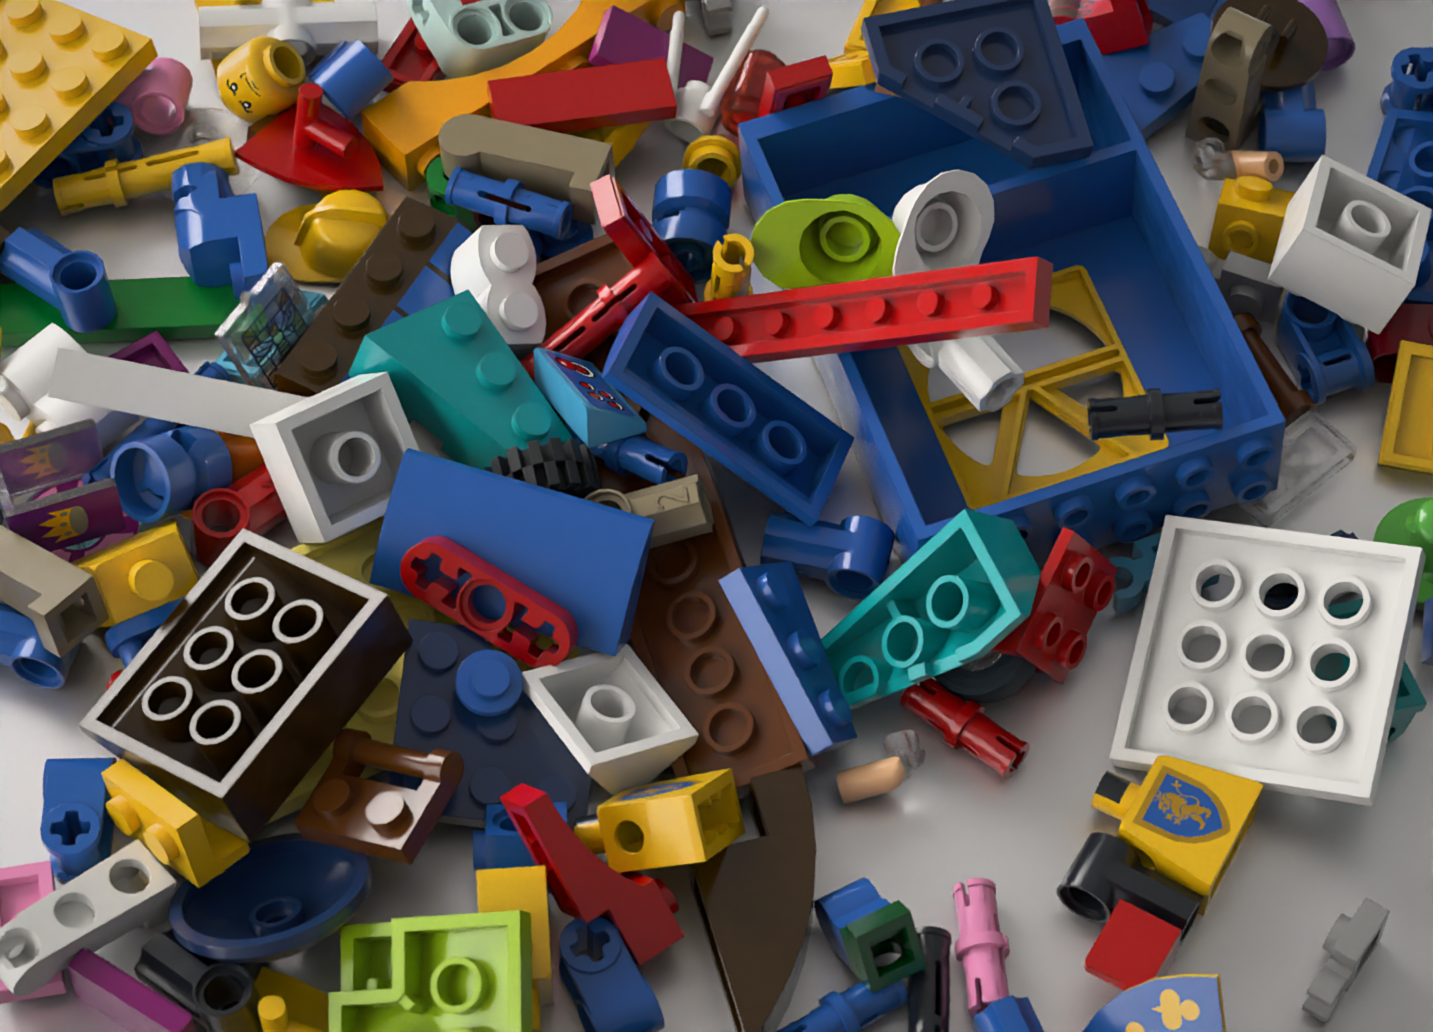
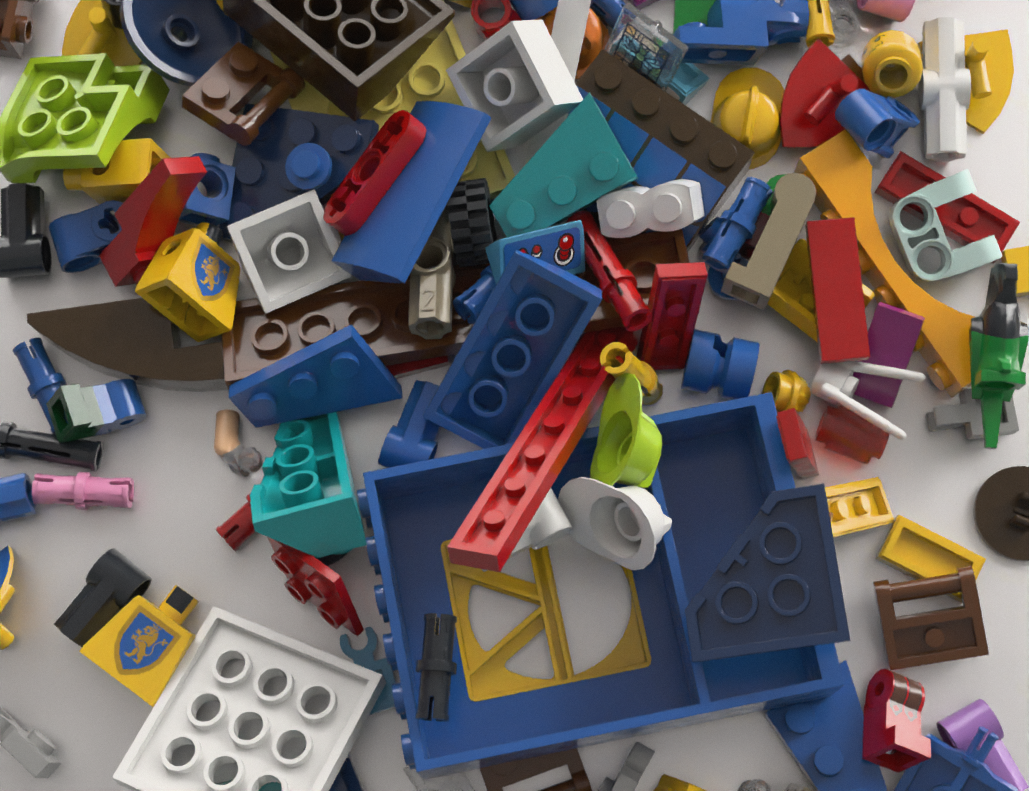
camera: 100 degrees right, 20 degrees up
red panel [1084,899,1182,991] -> none

